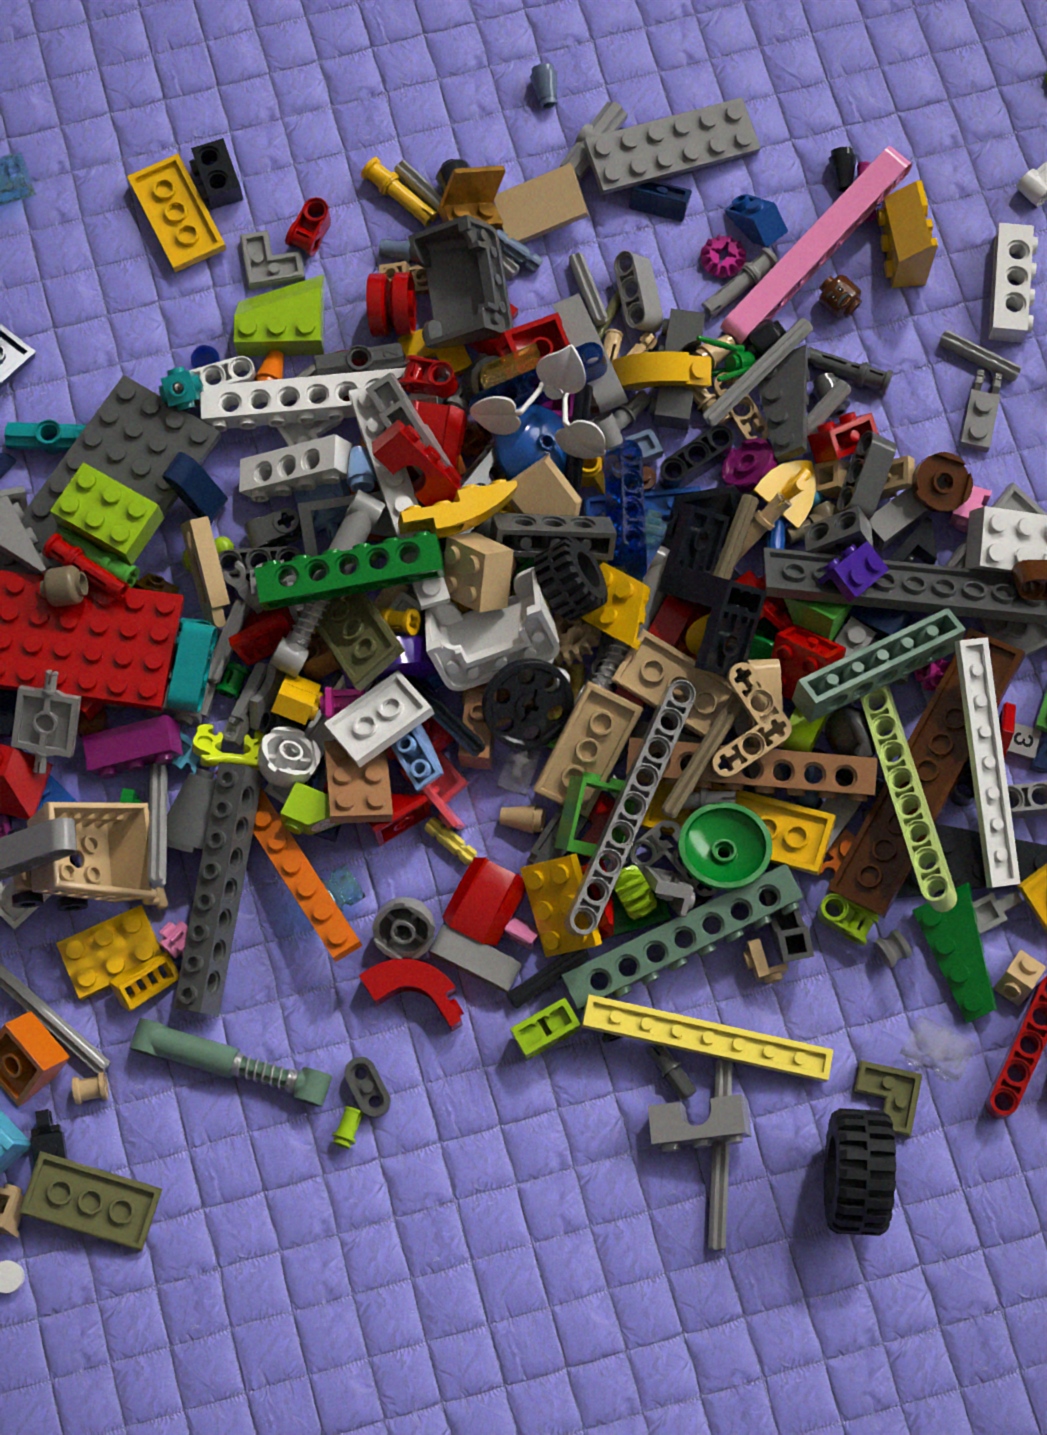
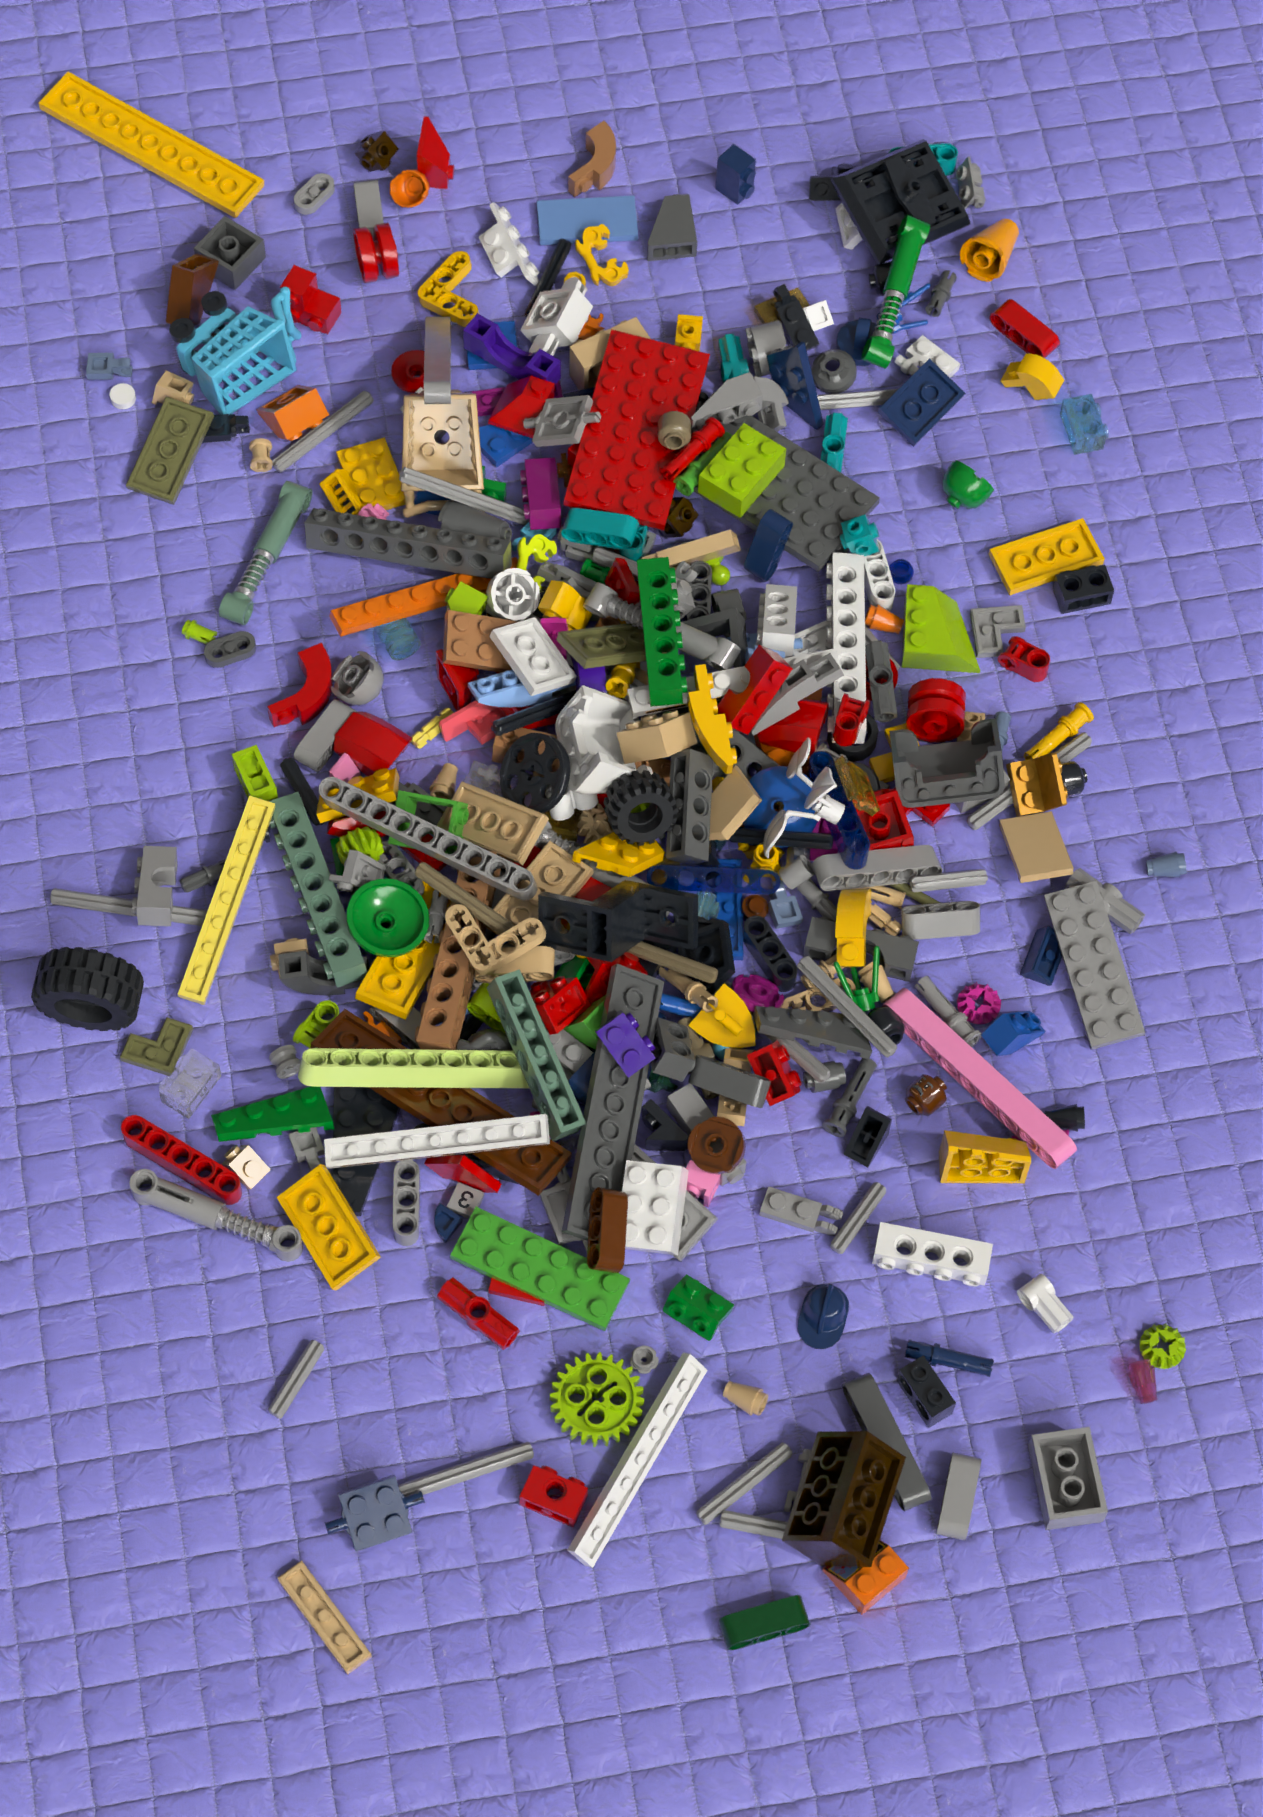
camera: 90 degrees right, 10 degrees down
sand blue axle [496,229,543,272] -> none
none -> black slope [844,1106,892,1168]
none -> green cylinder [942,460,994,509]

